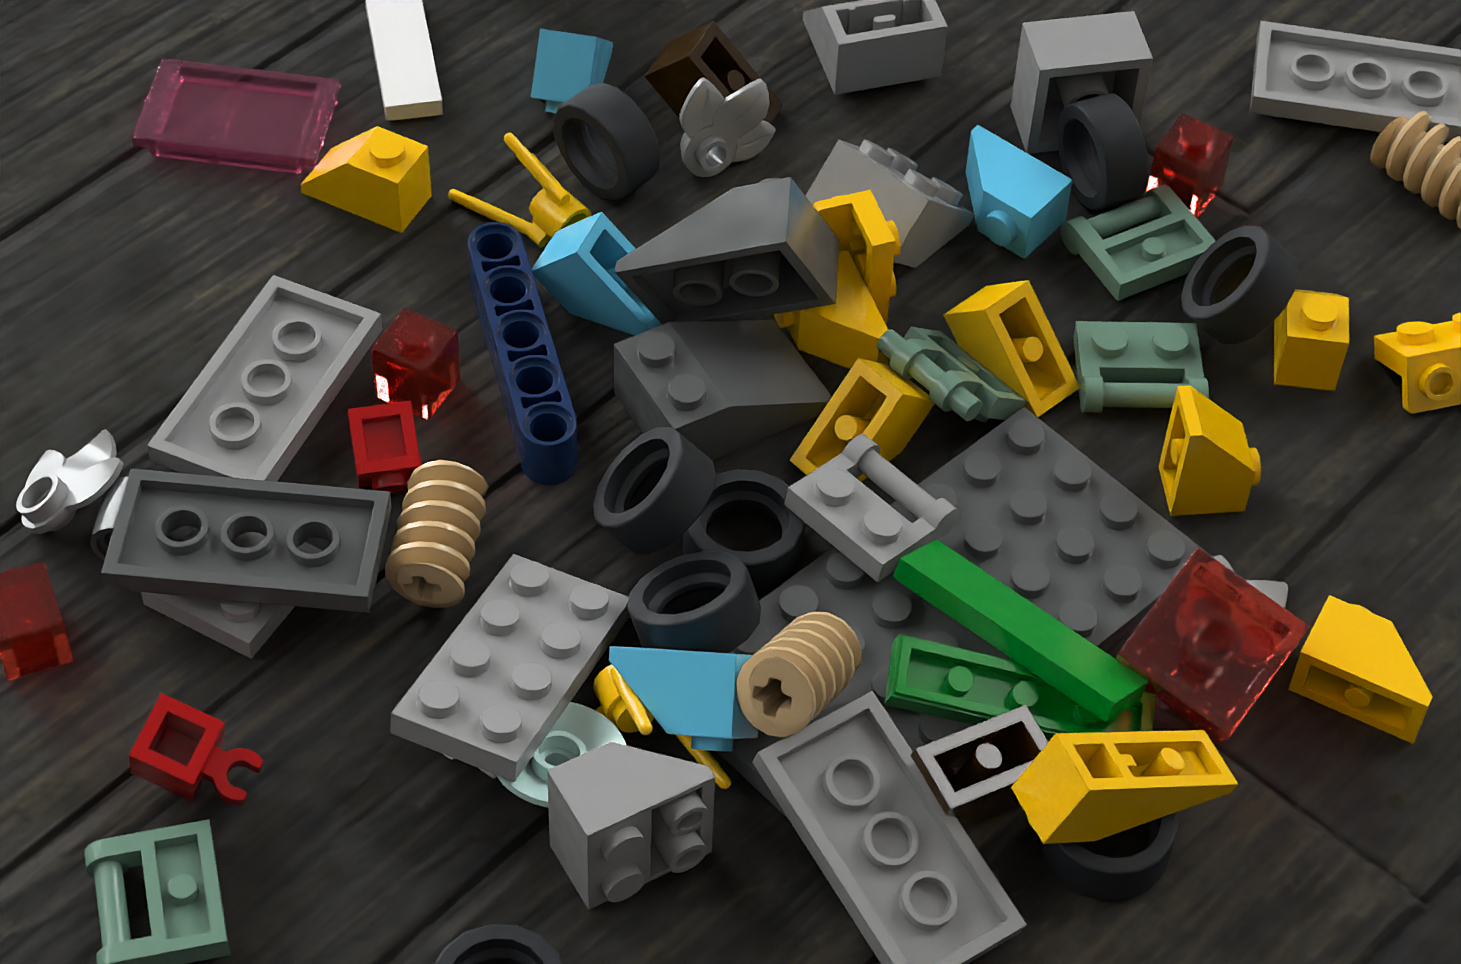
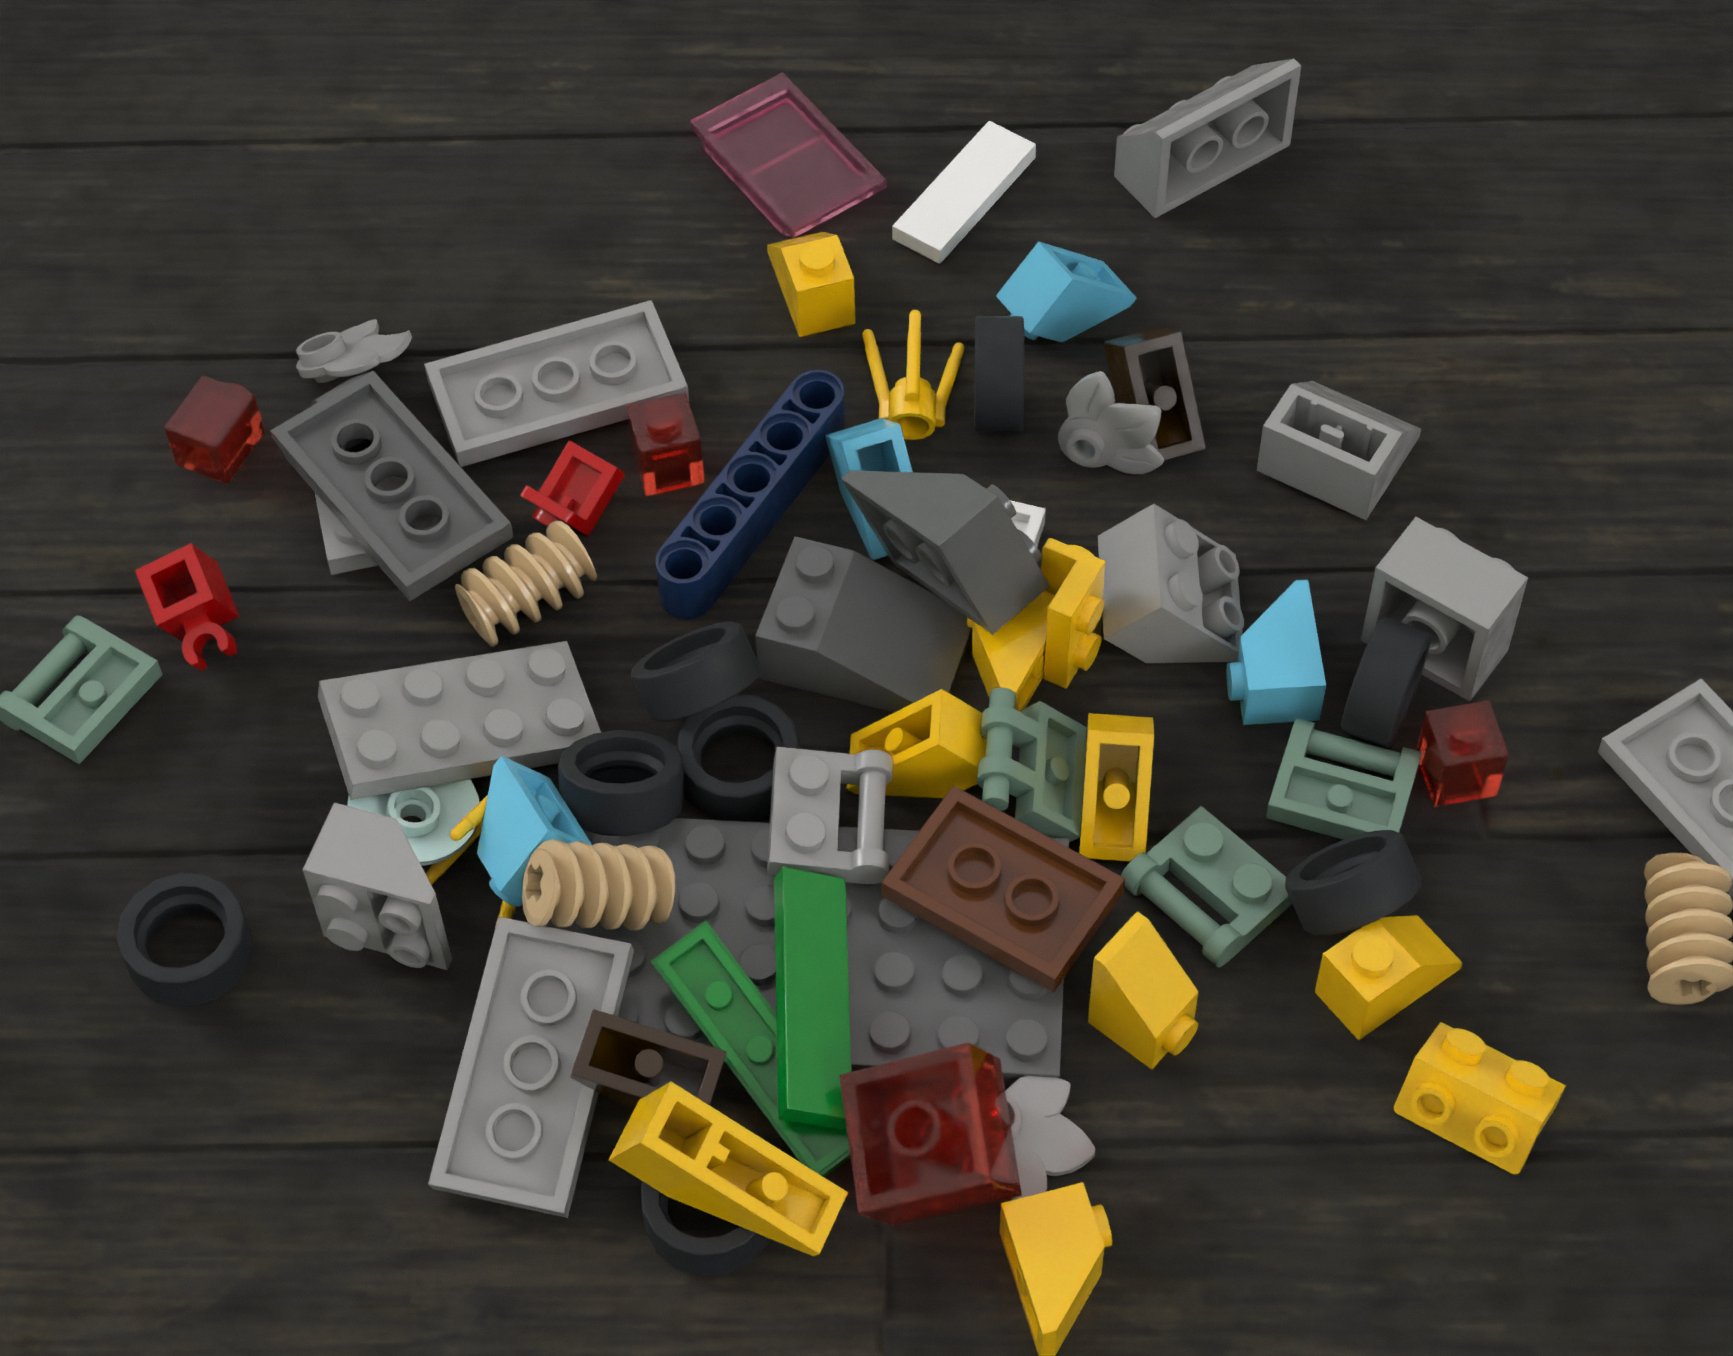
camera: 50 degrees right, 5 degrees up
none -> reddish brown plate [881,785,1125,992]

